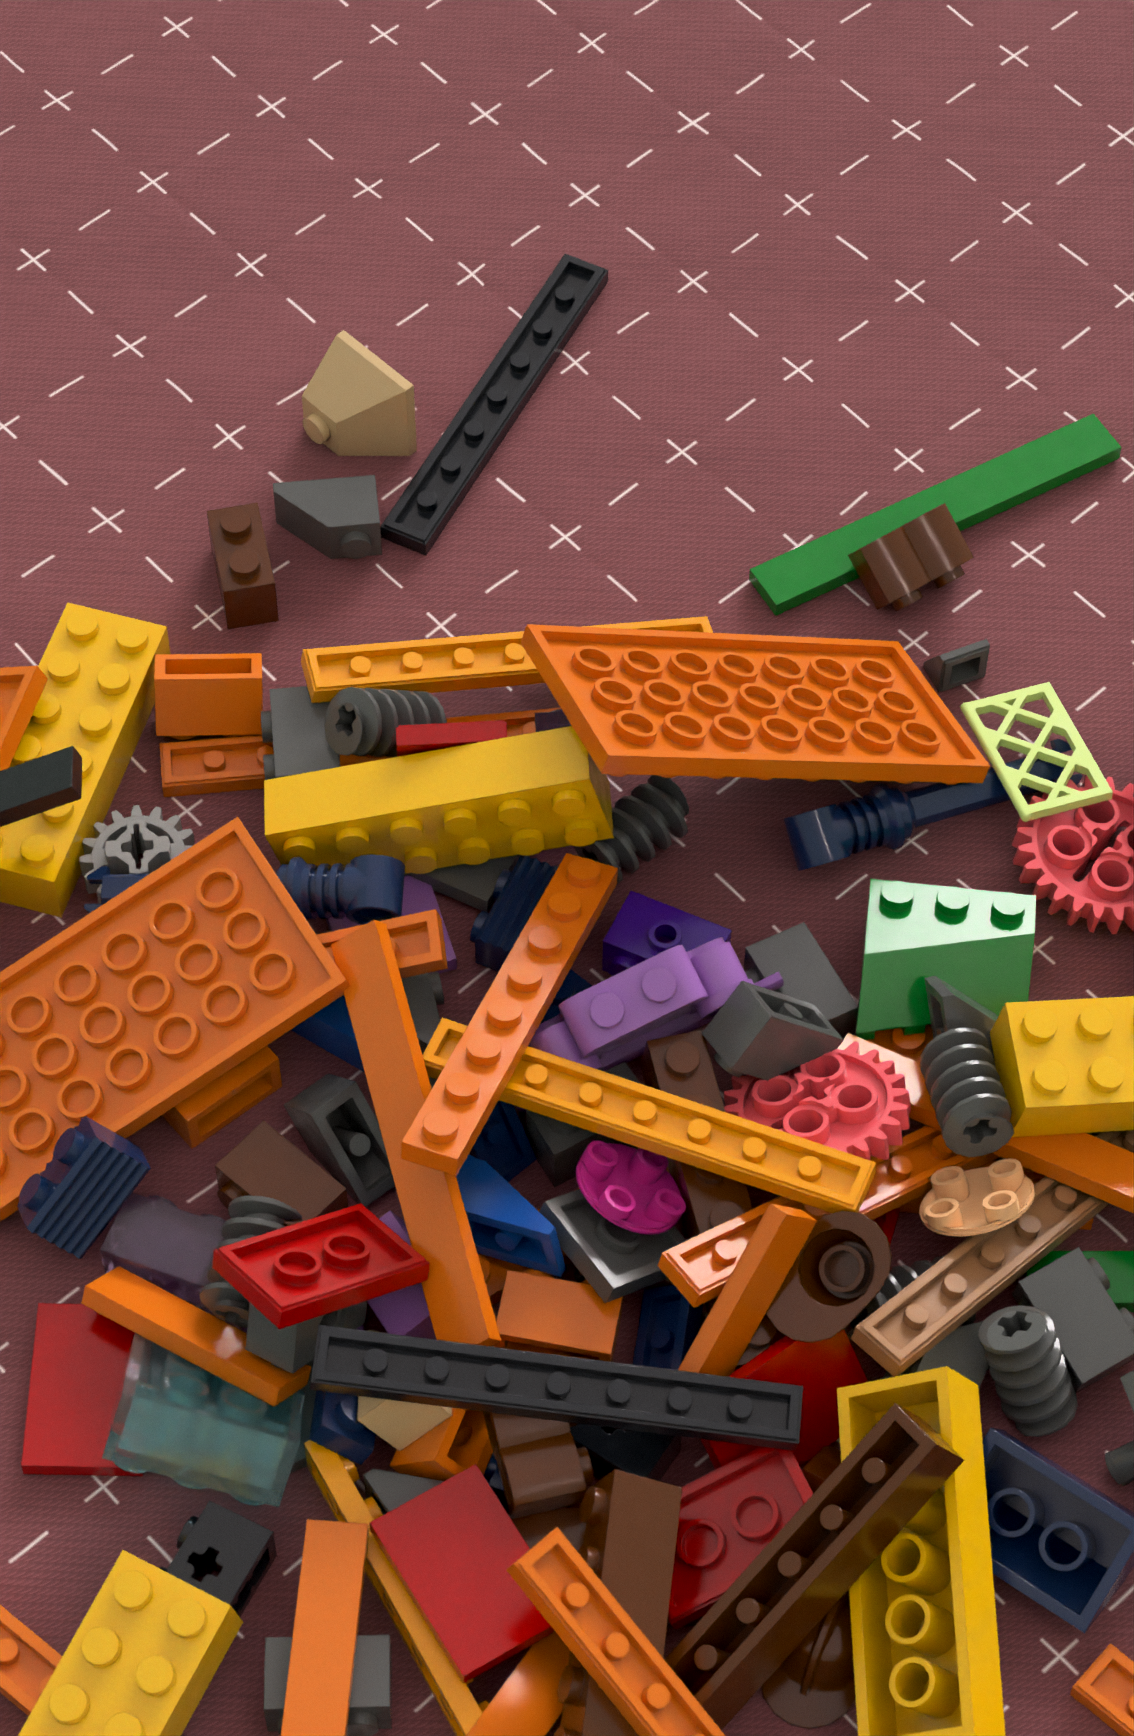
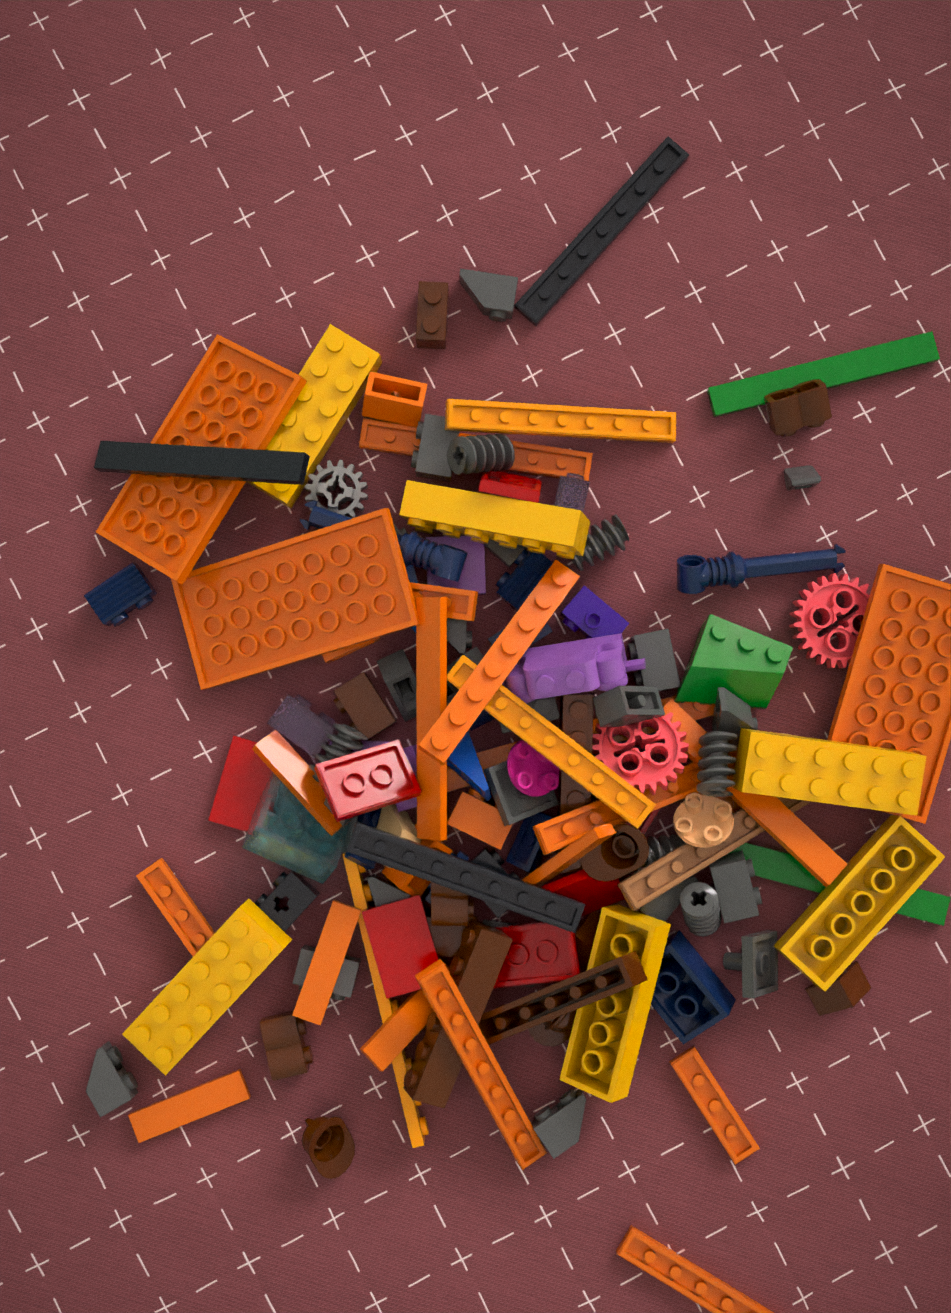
camera: 15 degrees right, 30 degrees up
dark blue brick [17,1116,151,1259] -> none
tan slope [302,330,417,456] -> none
orange plate [521,624,990,785] -> none
yellowish green window [960,682,1113,822] -> none

